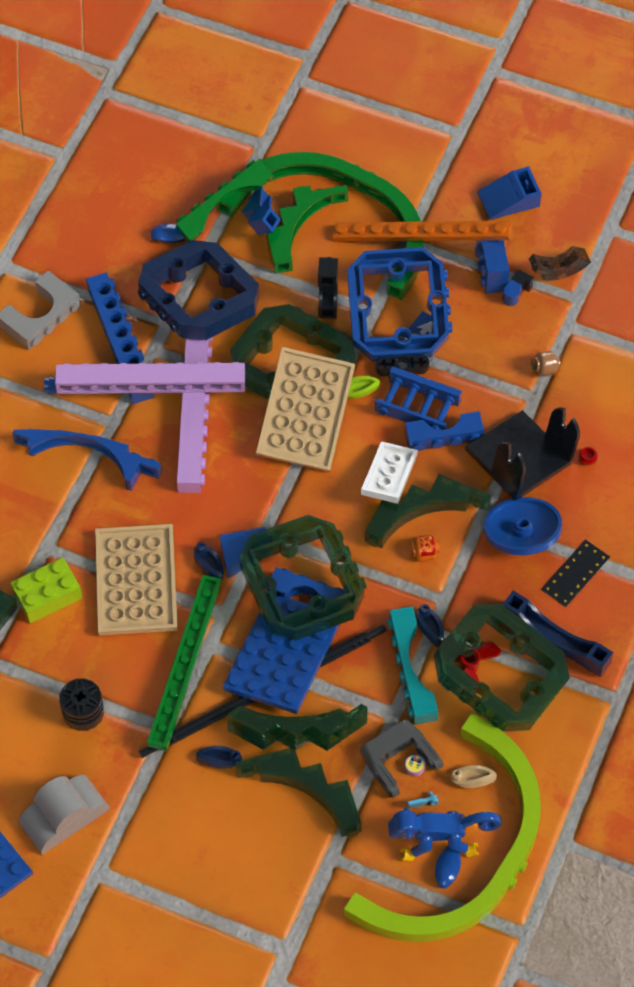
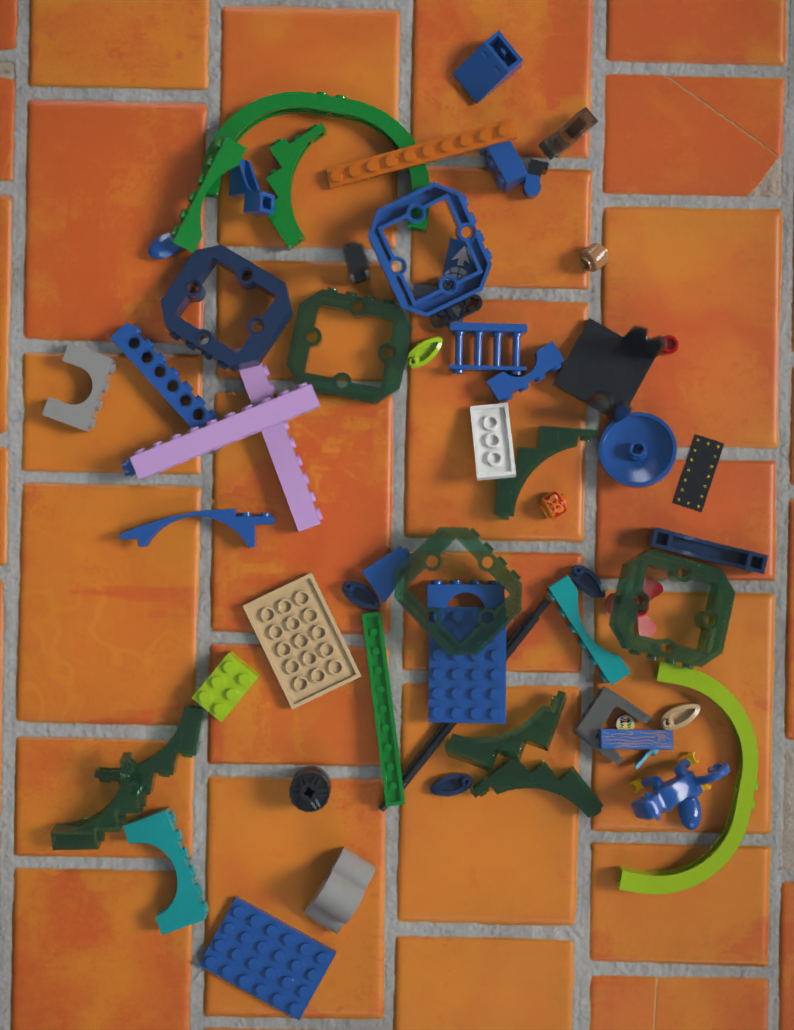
camera: 20 degrees left, 30 degrees up
tan plate [256,347,355,472] -> none
none -> blue tile [598,729,674,750]

